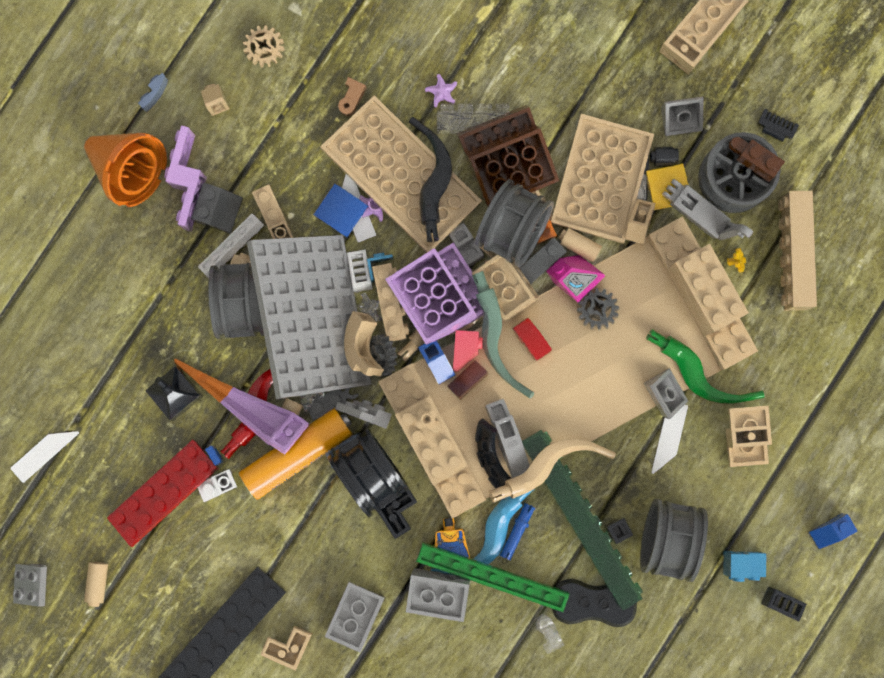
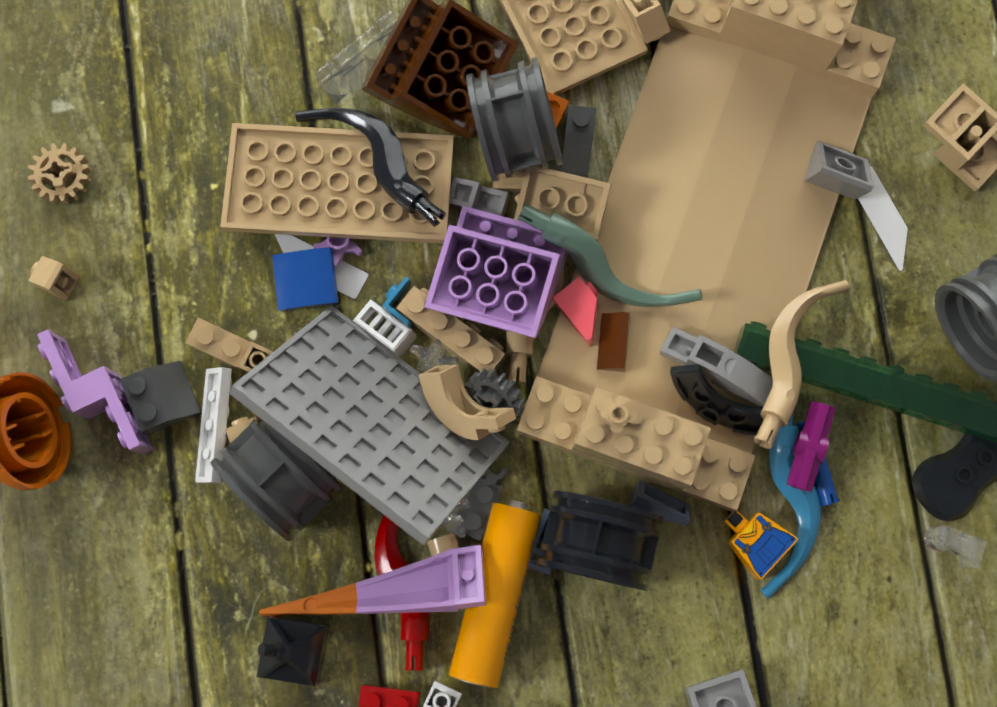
camera: 45 degrees left, 5 degrees down
blue tile [205,446,224,466] -> none
light grey plate [335,399,392,429] -> none
medium nougat leg [338,77,367,117] -> none
black brick [378,489,417,539] -> none
light grey piece [406,568,471,622] -> none
green tile [416,542,570,612] -> none
slope [418,340,455,384] -> none
lavender animal [425,74,457,107] -> none
red slope [512,318,552,361] -> none
dark pink slope [546,255,605,302] -> none
tan brick [558,228,602,263] -> none
dark grey gear [577,288,619,331] -> none
black brick [605,518,633,544] -> none
green animal [646,329,765,404] -> none
none -> sand blue slope [628,480,690,525]
none -> magenta piece [786,401,836,492]

